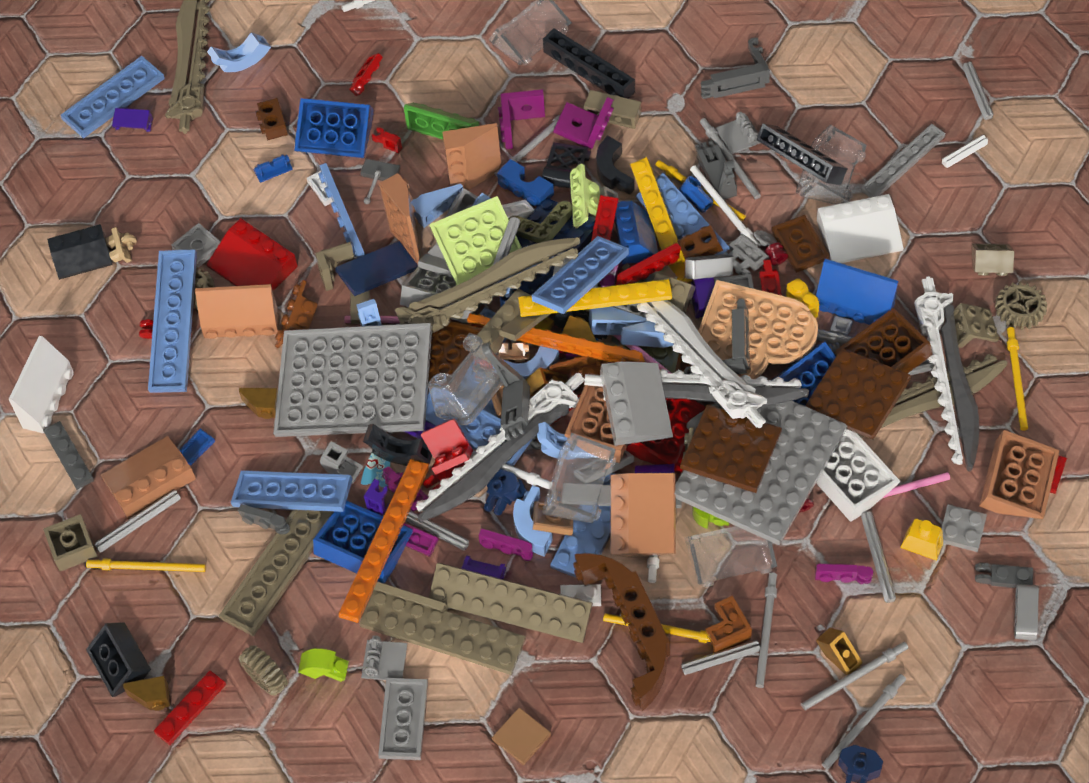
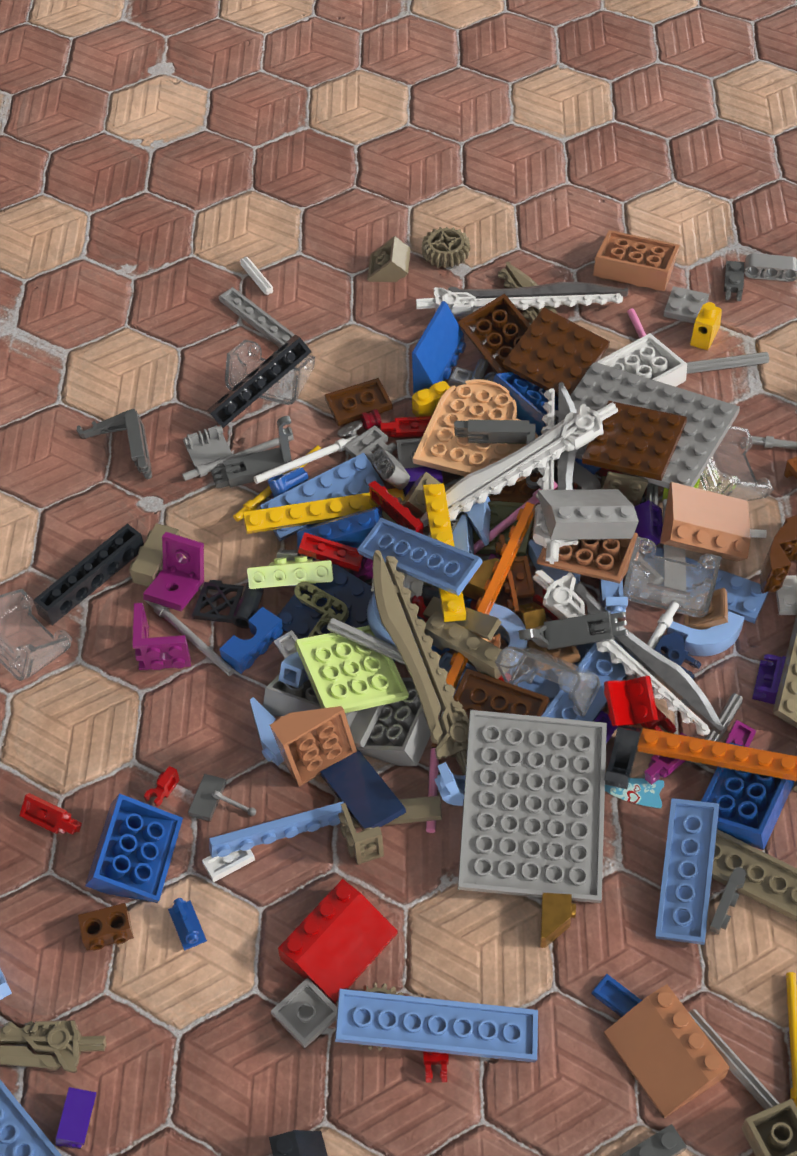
camera: 90 degrees left, 5 degrees down
tan hips [105,227,137,263] -> none
nougat slope [195,284,279,339] -> none
dark orange bracket [275,280,318,348] -> none
light grey brick [320,441,363,484] -> none
dark purple hinge [364,479,390,517] -> none
bright green slope [404,102,479,139] -> none
nougat slope [442,123,501,190] -> none
magenta plate [478,528,533,561] -> none
black arch [596,135,634,195] -> none
reddish brown brick [677,225,723,258] -> none
magenta hinge [815,564,874,584] -> none
white slope [816,194,904,263] -> none
dark tan bracket [954,303,999,348] -> none
light grey axle [963,62,993,120] -> none
yellow bar [1007,327,1028,431] -> none

